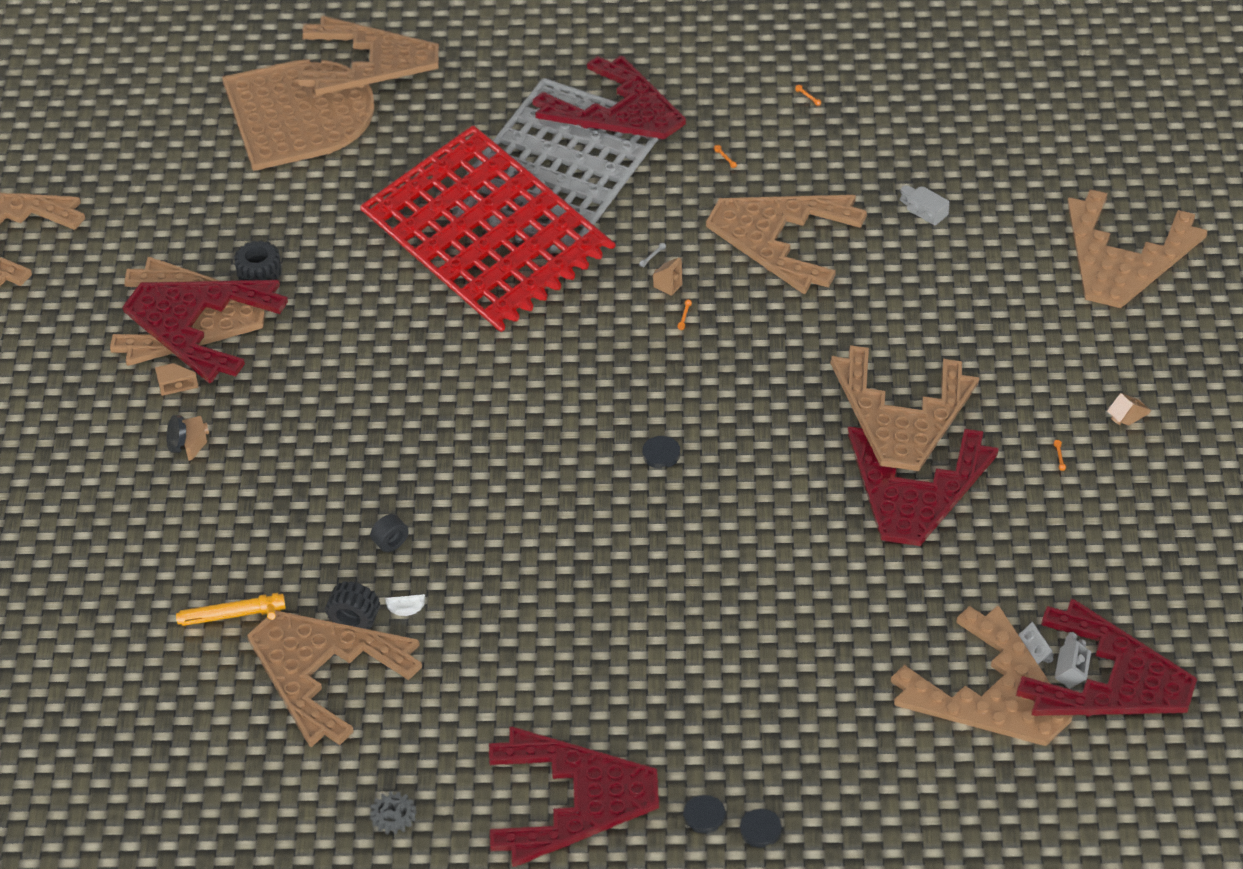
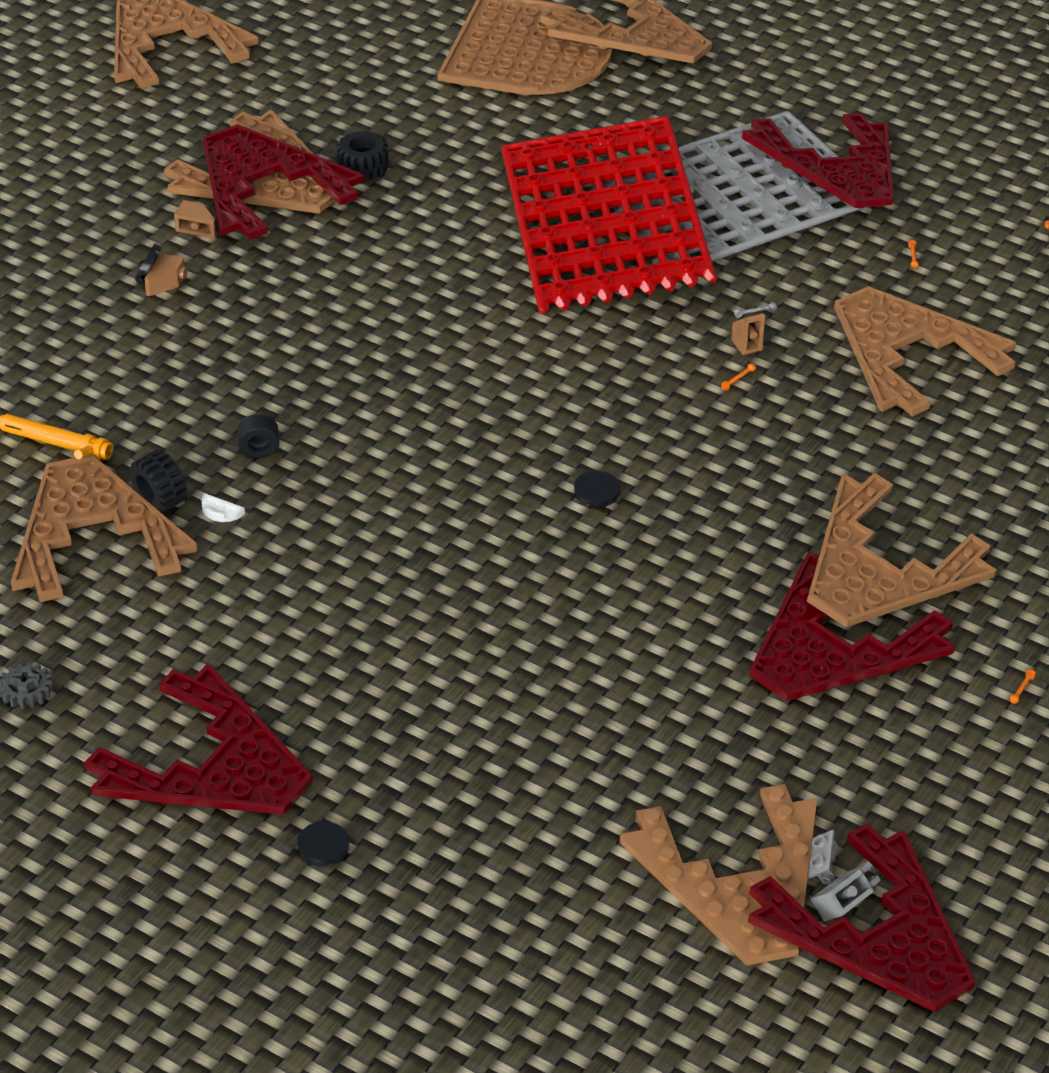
camera: 30 degrees right, 5 degrees down
black tile [740,808,782,848] -> none

